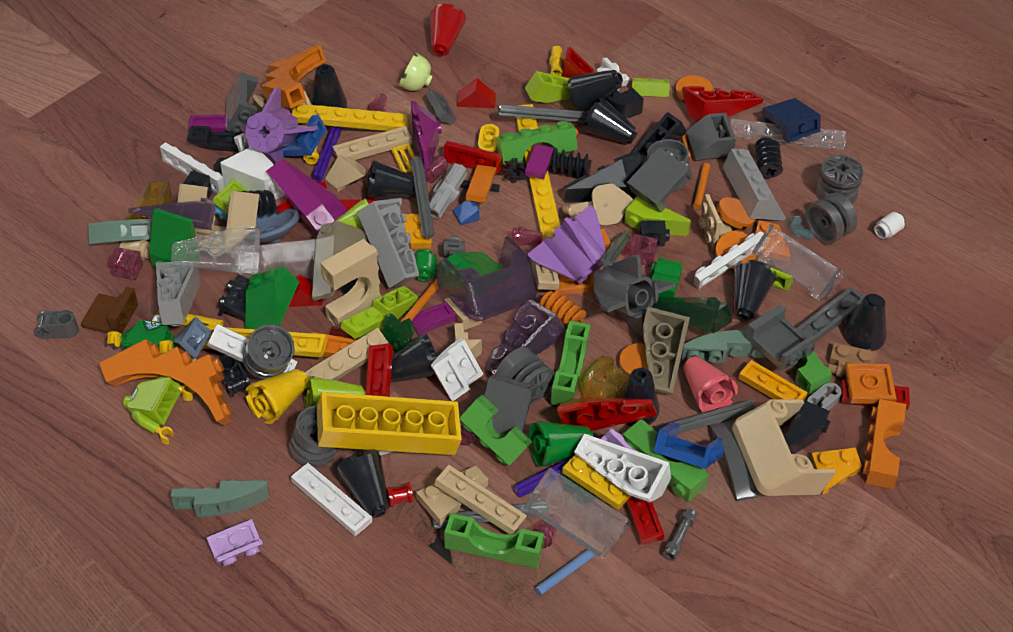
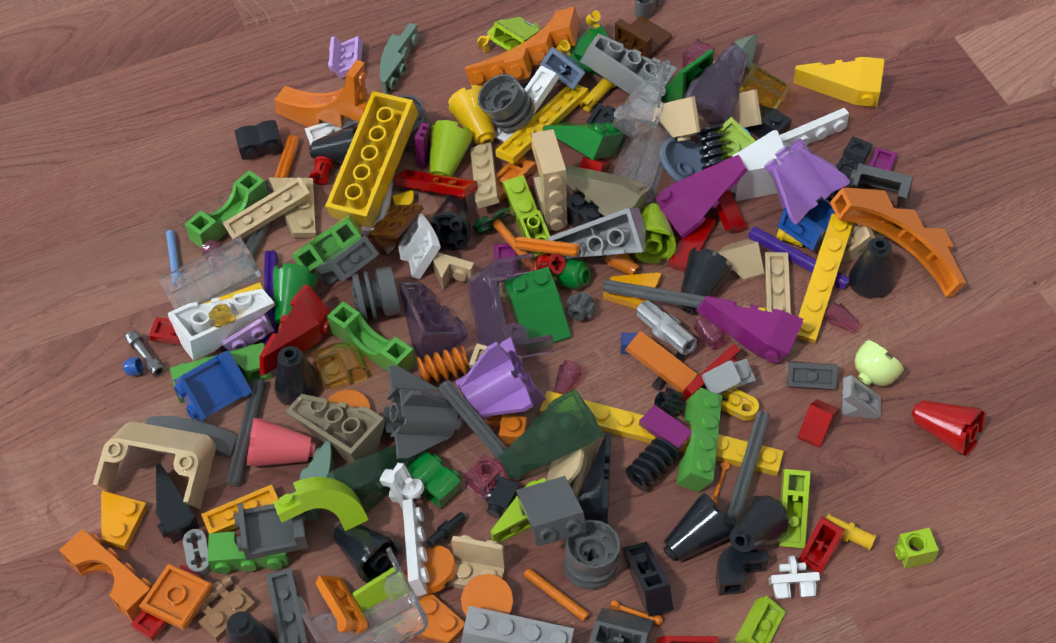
camera: 120 degrees right, 5 degrees up
none -> blue hinge [123,356,143,376]
none -> clear yellow plate [208,304,236,328]
none -> black brick [234,120,284,160]
none -> lime arch [273,477,369,531]
none -> orange arch [274,60,371,128]
none -> orange axle [274,135,300,178]
none -> orange plate [315,575,368,634]
none -> reddish brown bracket [368,204,424,255]
none -> white hips [380,463,424,509]
none -> black bar [426,512,466,548]
none -> clear green wedge [499,389,604,480]
none -> orange axle [514,237,580,257]
none -> red bush [535,253,566,274]
none -> light grey slope [701,359,756,395]
none -> yellow wedge [793,57,884,107]
none -> light grey slope [842,375,881,419]
none -> lime brick [894,528,939,569]

